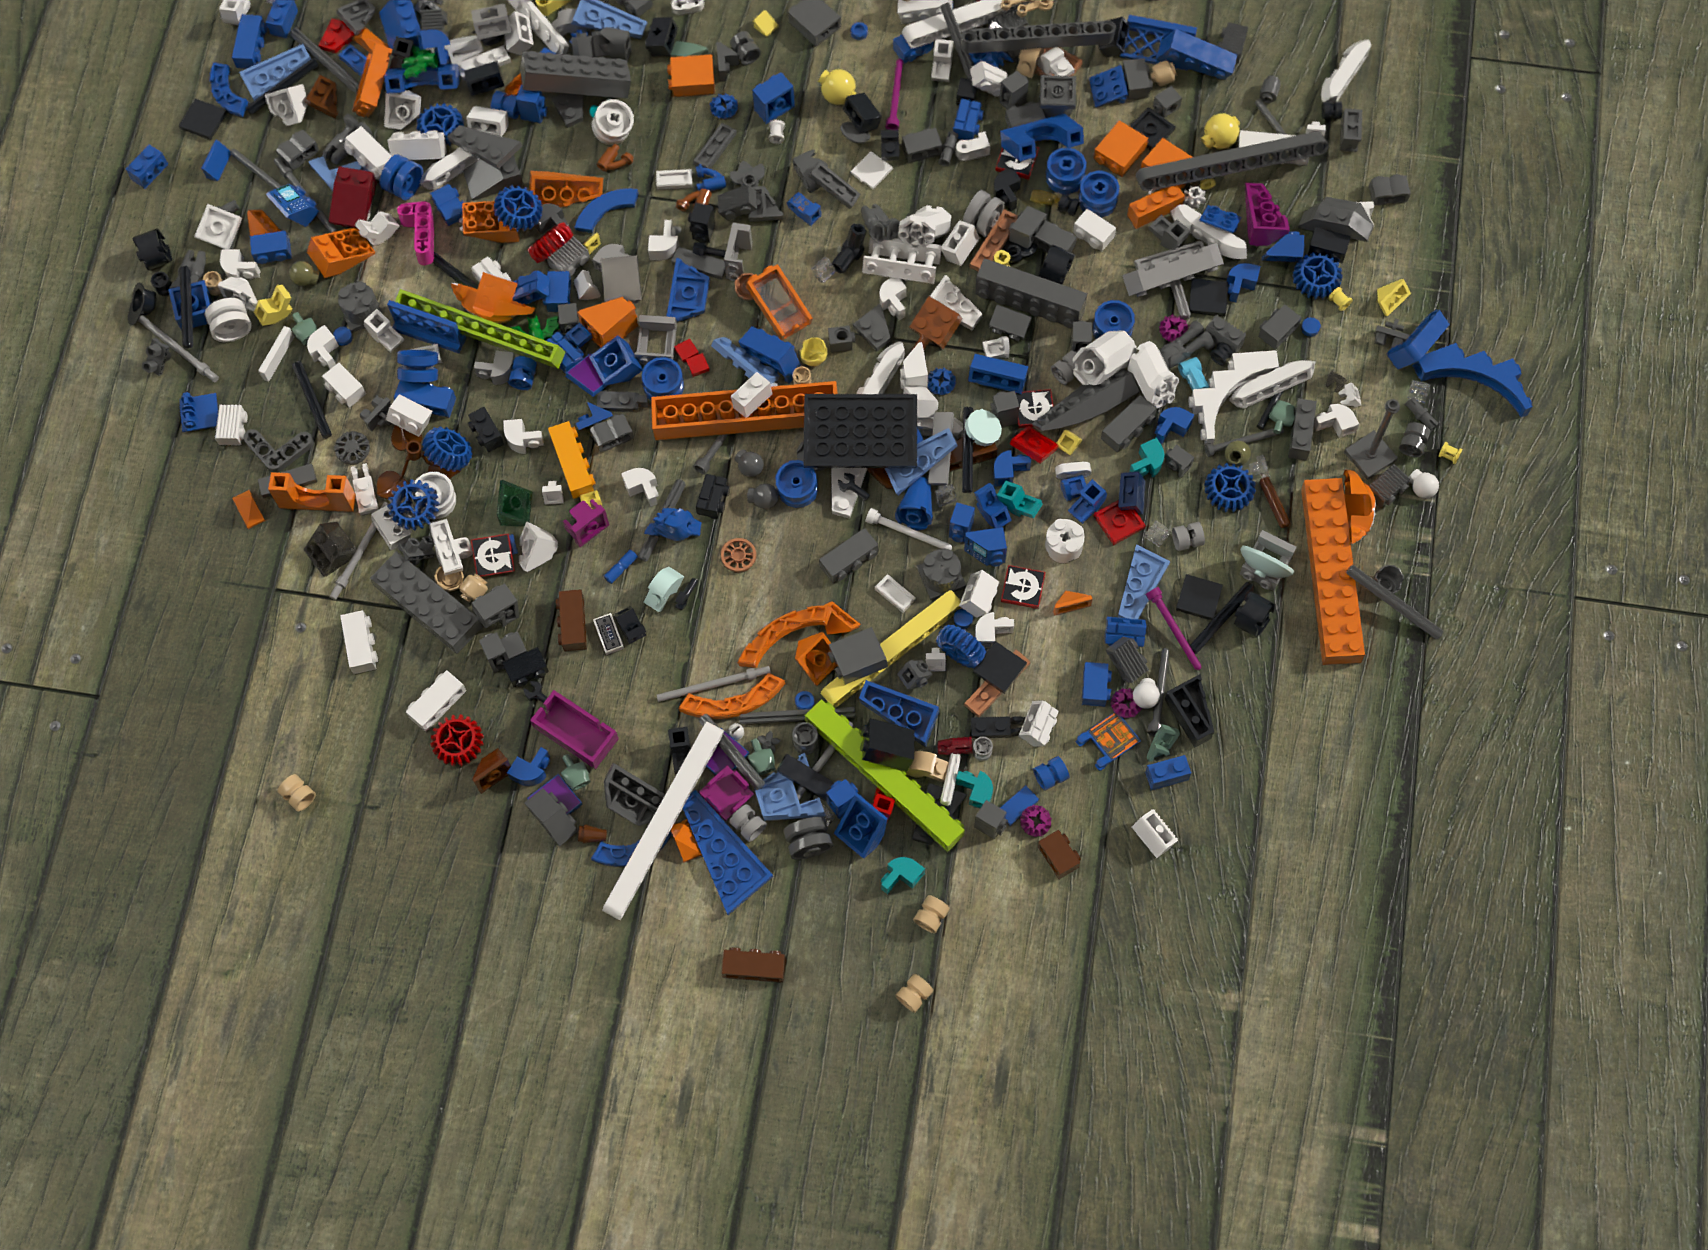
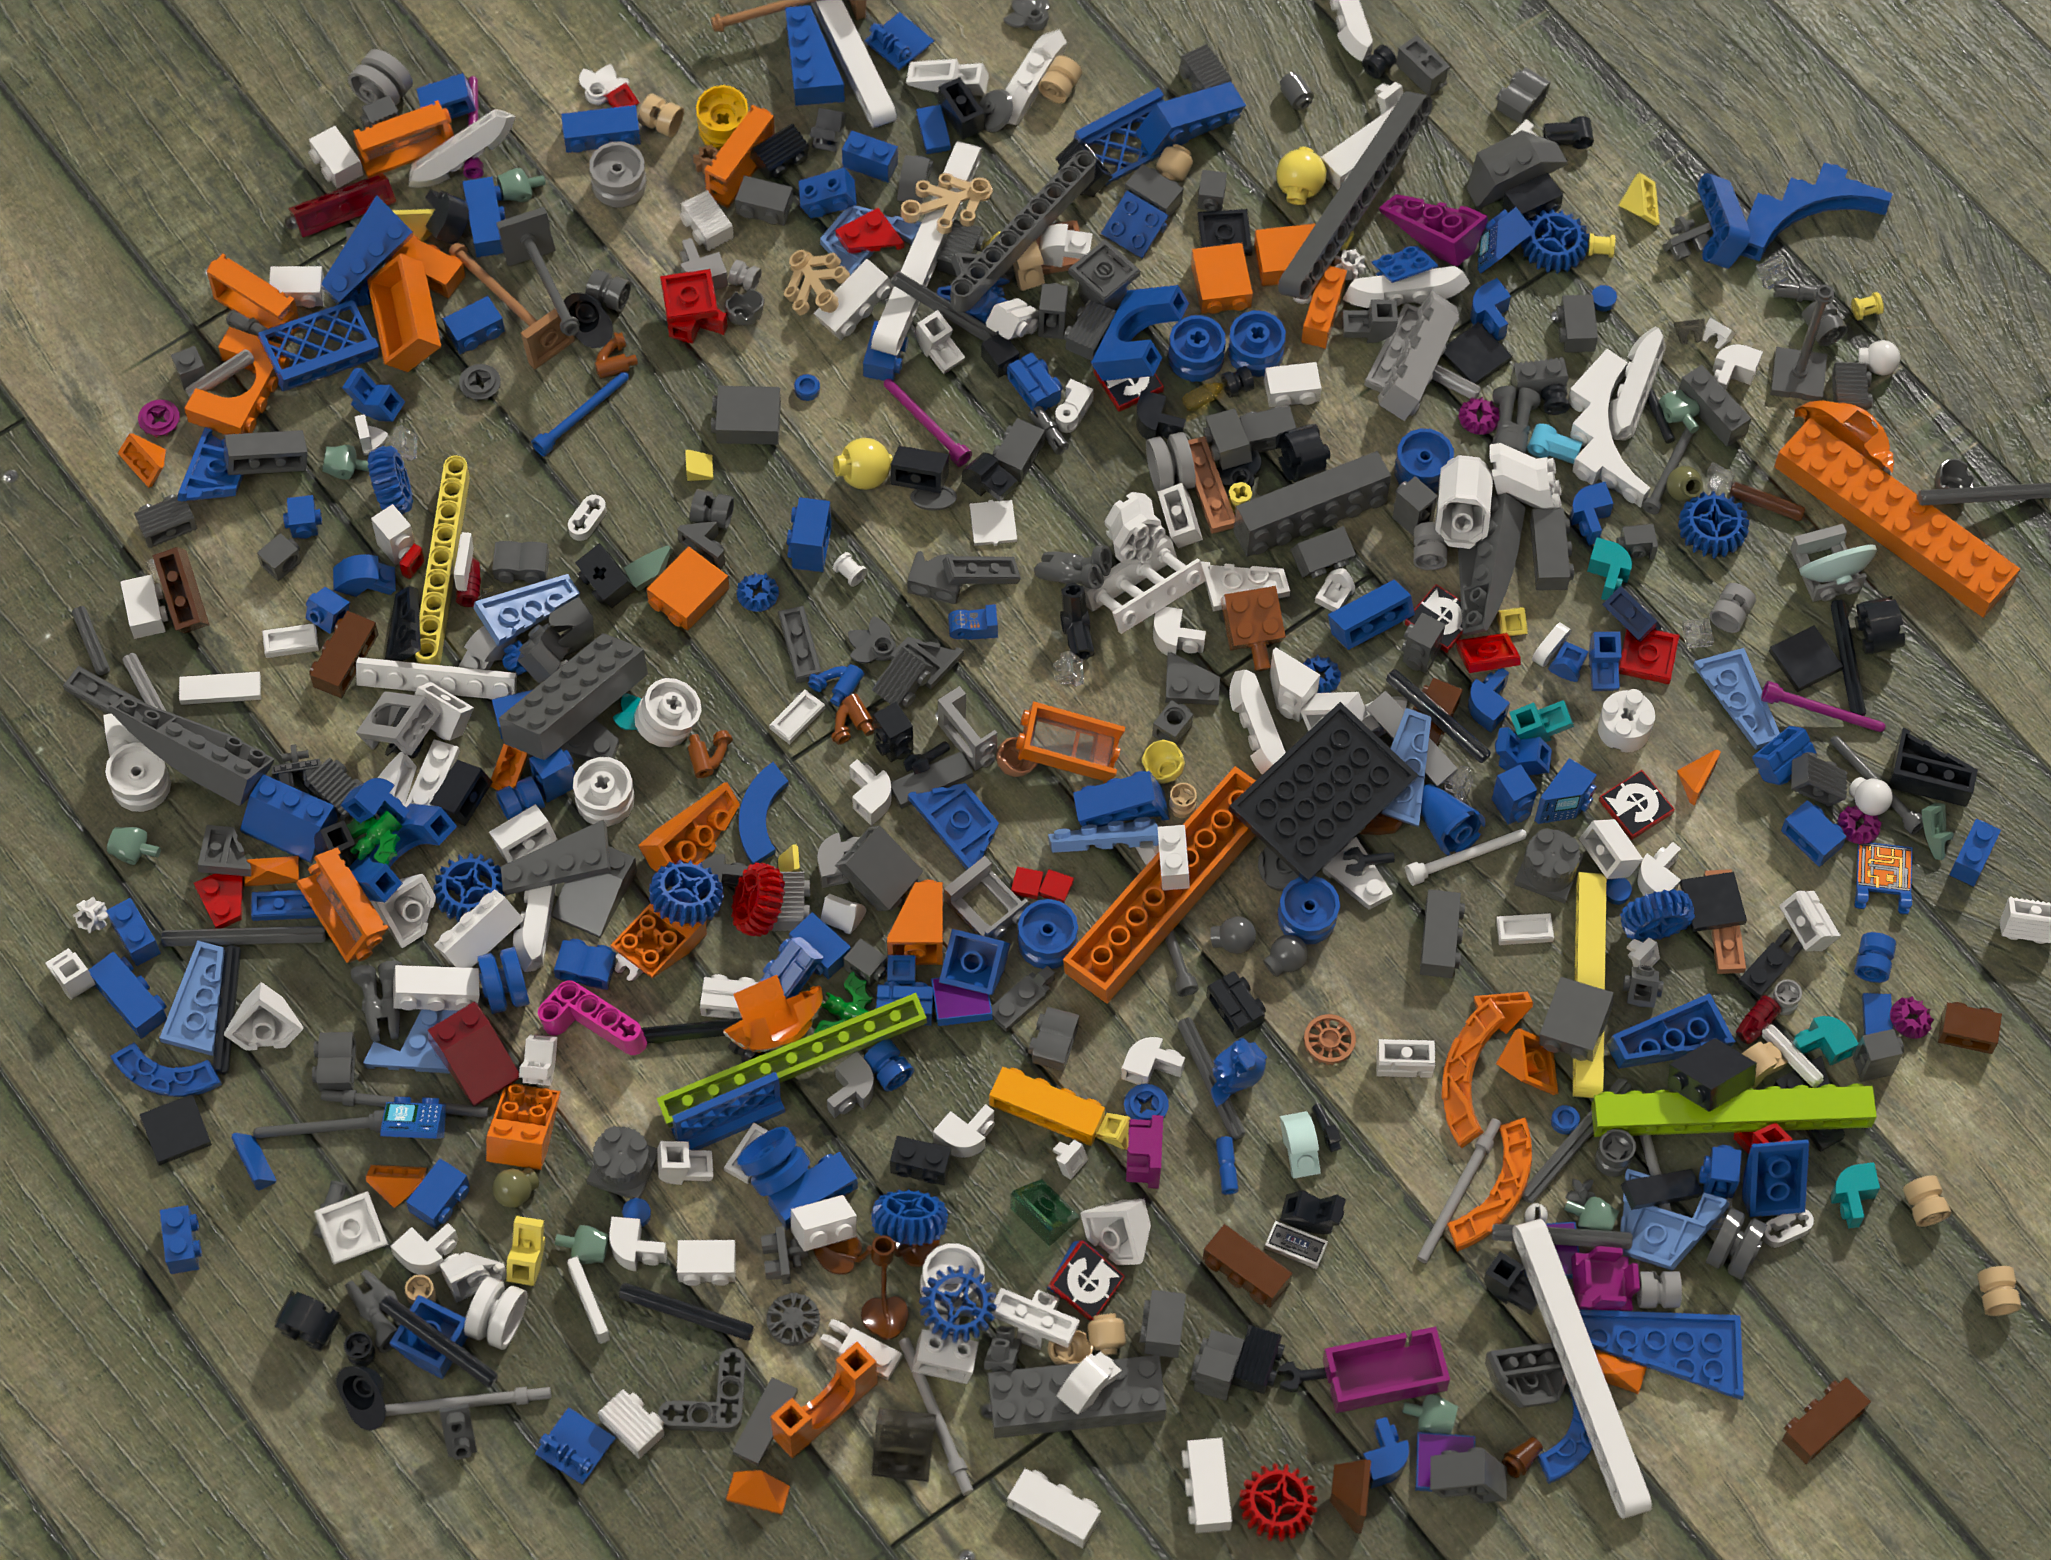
camera: 50 degrees left, 5 degrees down
reddish brown wing [305,75,338,119] -> none
blue slope [576,402,613,430] -> none
light aqua tile [965,409,1001,446] -> none
dark grey bar [1255,99,1287,135] -> none
none -> white wheel [573,757,635,826]
none -> white brick [1057,1352,1122,1414]
none -> blue gear [1124,1084,1169,1120]
none -> white brick [1376,1039,1435,1078]
none -> black piece [1543,116,1594,149]
none -> white beam [1762,1209,1814,1248]

